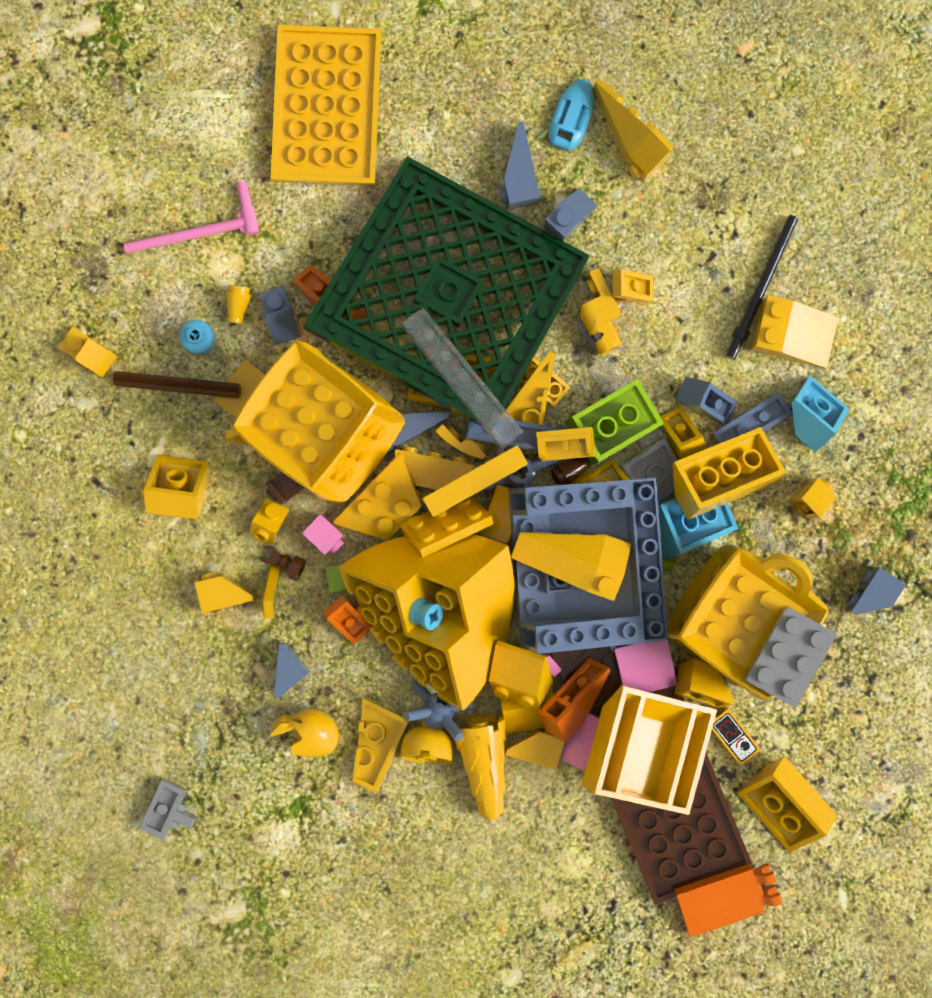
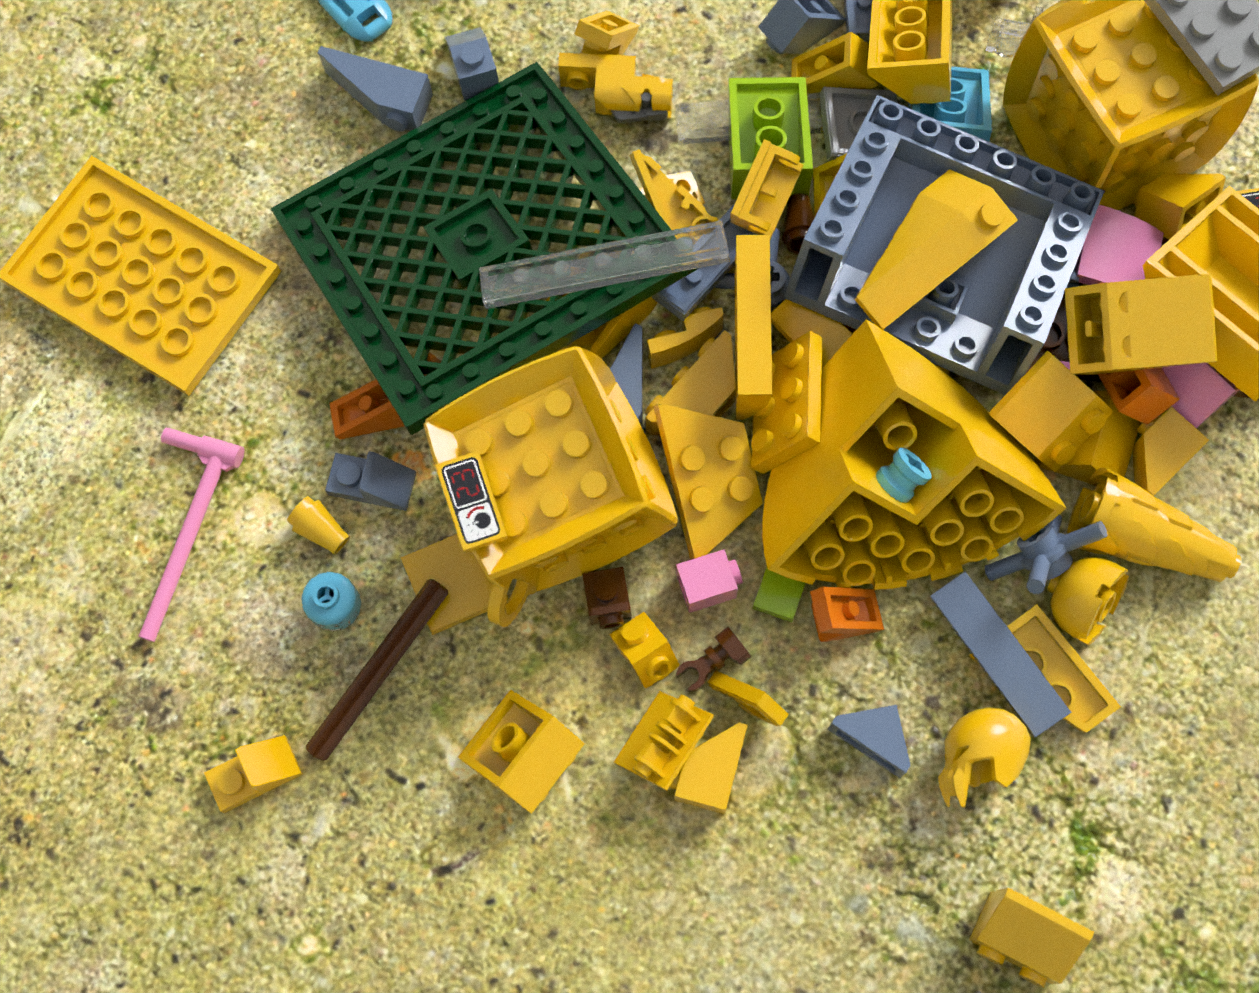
camera: 55 degrees left, 15 degrees down
none -> tile [435,451,508,553]
none -> yellow hinge [614,691,714,791]
none -> sand blue tile [930,571,1071,738]
none -> yellow slope [969,887,1094,988]
none -> yellow slope [1065,274,1217,375]

